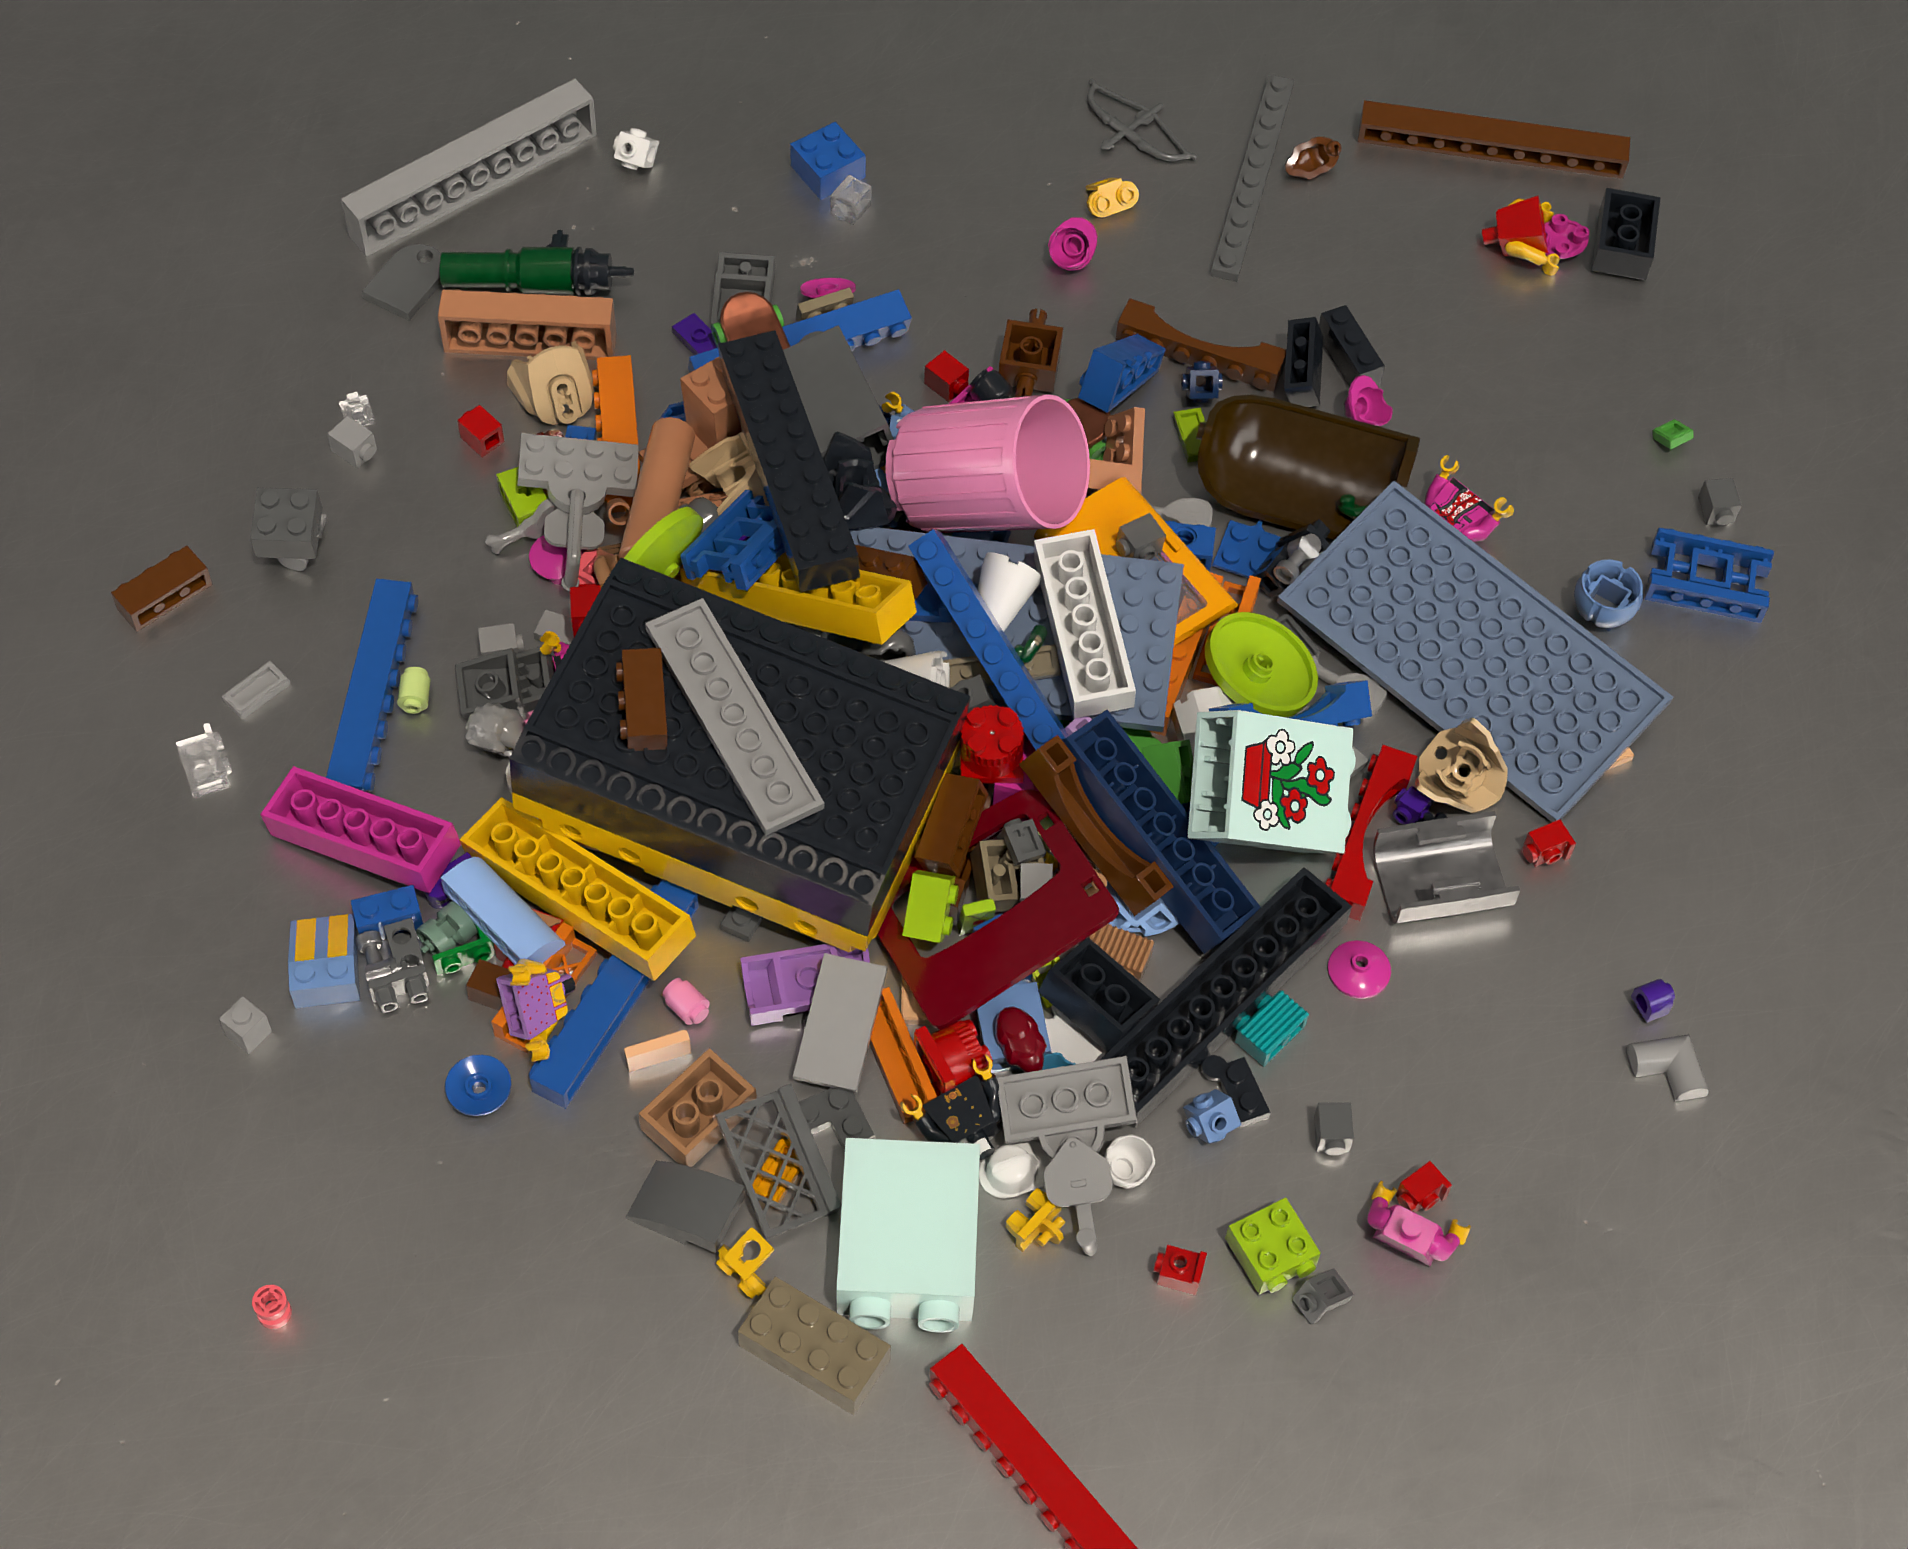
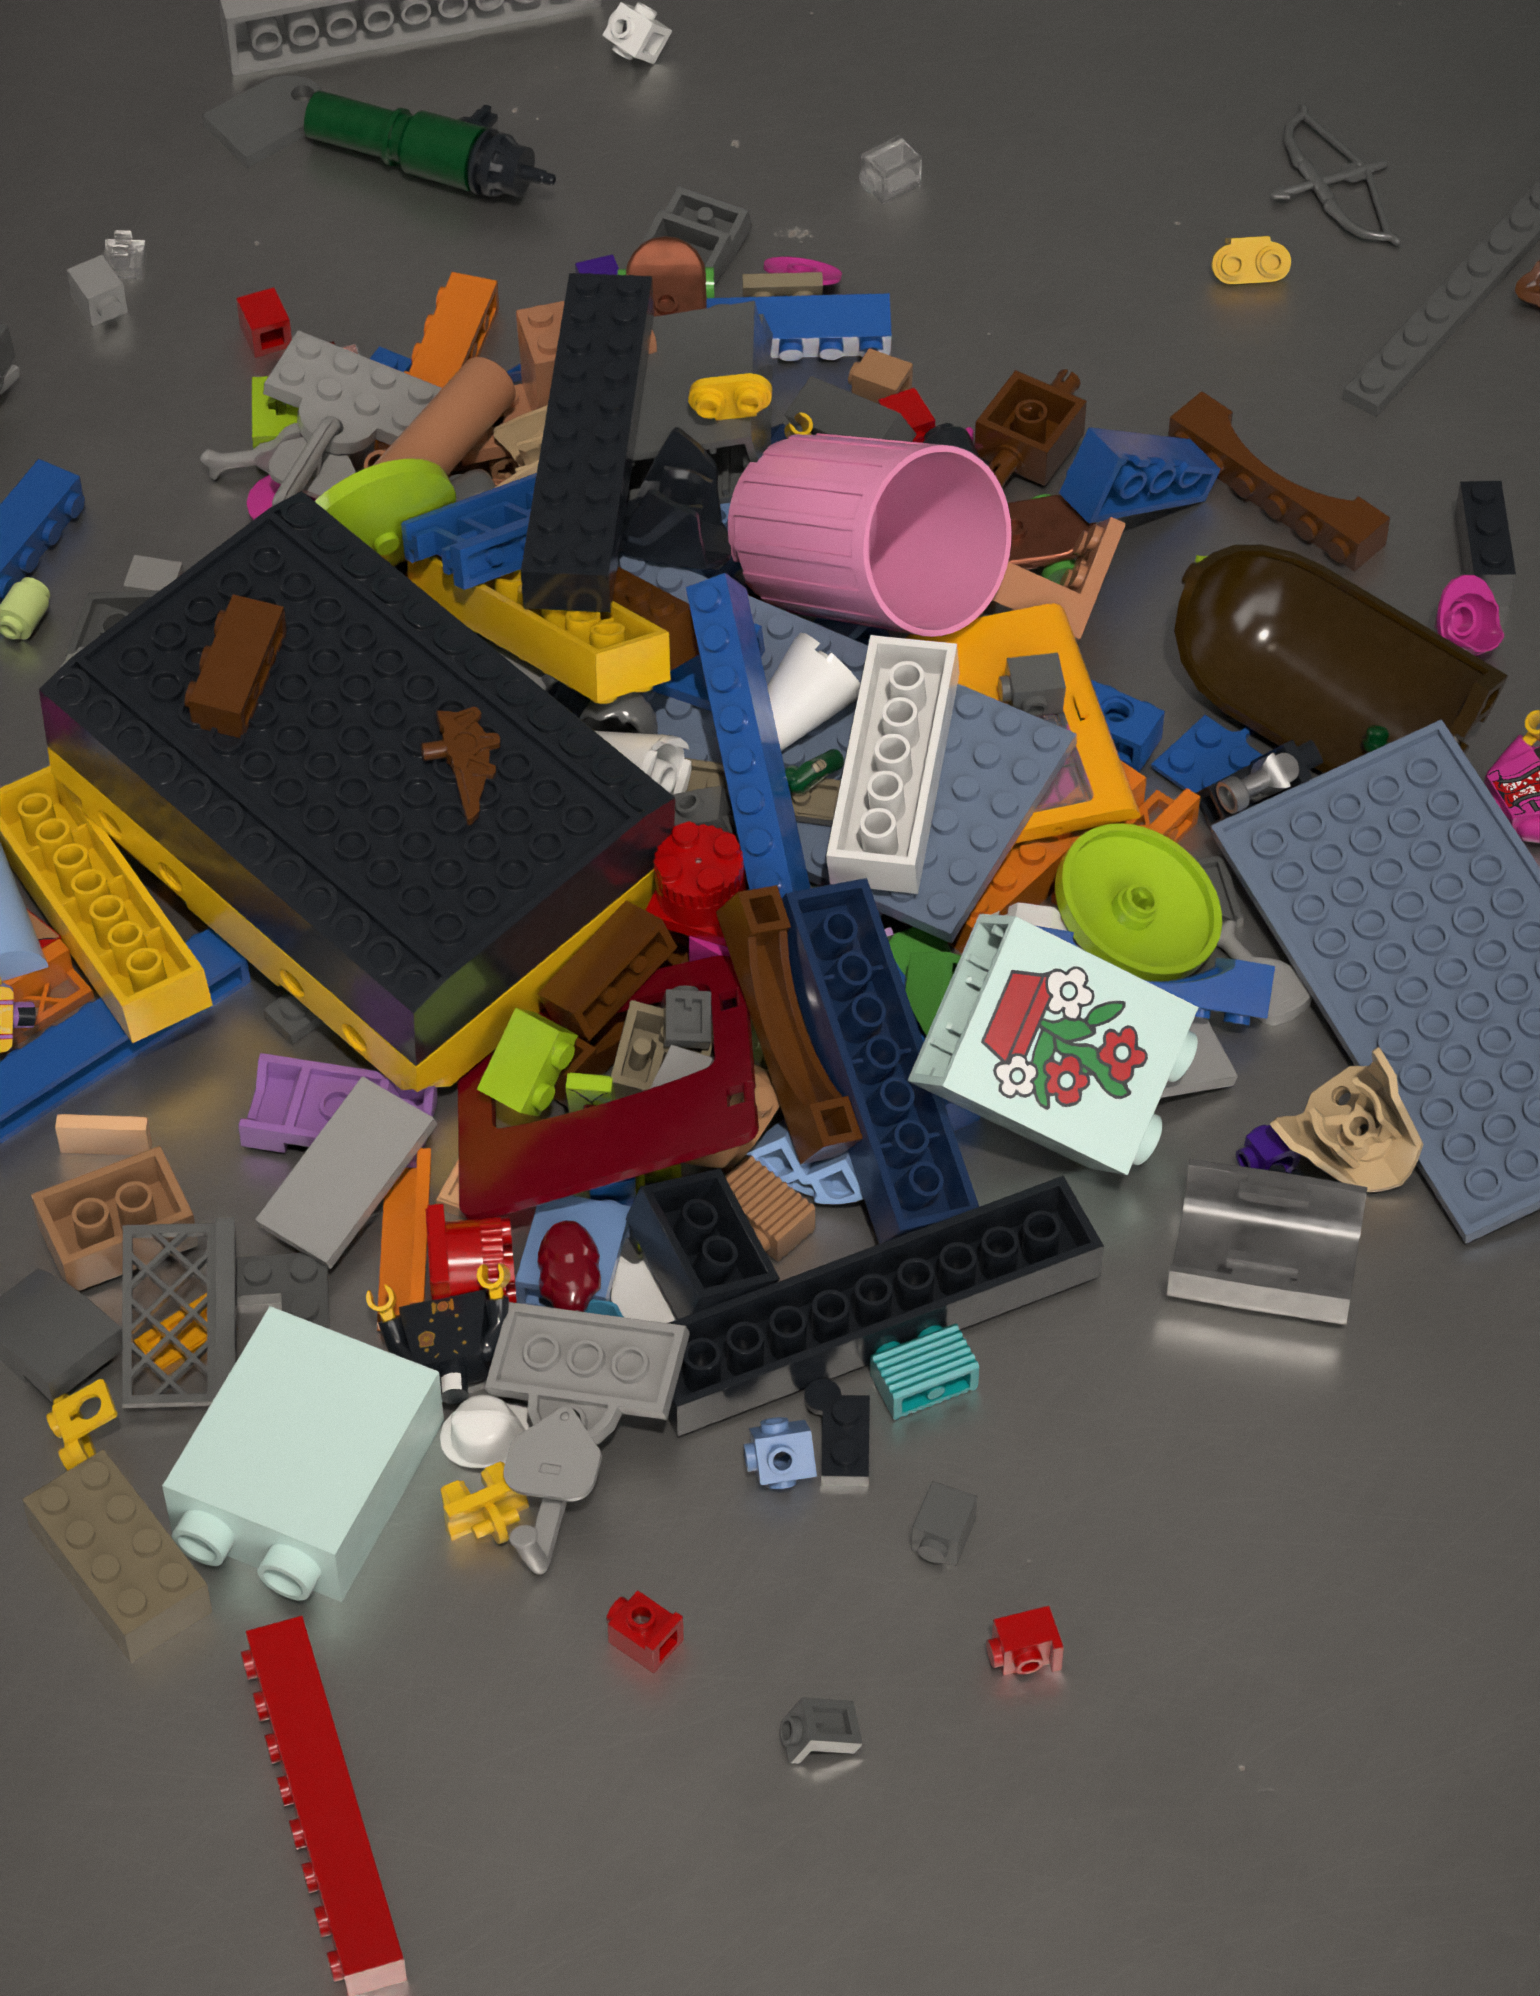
camera: 25 degrees right, 5 degrees down
nougat brick [438,290,617,360] -> none
tan piece [507,341,594,425] -> none
light grey plate [646,598,825,836] -> none
bright pink brick [662,978,710,1025] -> none
blue brick [790,121,866,200] -> none
dark pink piece [1048,217,1098,271] -> none
white hair [1103,1134,1155,1189] -> none
light grey piece [1152,498,1213,527] -> none
dark blue brick [1181,361,1223,403] -> none
lime brick [1225,1197,1321,1295] -> none
black brick [1284,317,1323,407] -> none
red arch [1326,744,1418,921] -> none
dark pink dish [1328,940,1391,999] -> none
dark pink torso [1368,1181,1471,1267] -> none
red brick [1522,819,1576,867] -> none
light grey brick [1626,1034,1708,1102] -> none
dark purple plate [1631,979,1675,1023] -> none
none -> reddish brown piece [421,706,500,825]
none -> yellow bracket [688,373,773,421]
none -> dark grey brick [784,376,917,442]
none -> medium nougat brick [848,348,913,404]

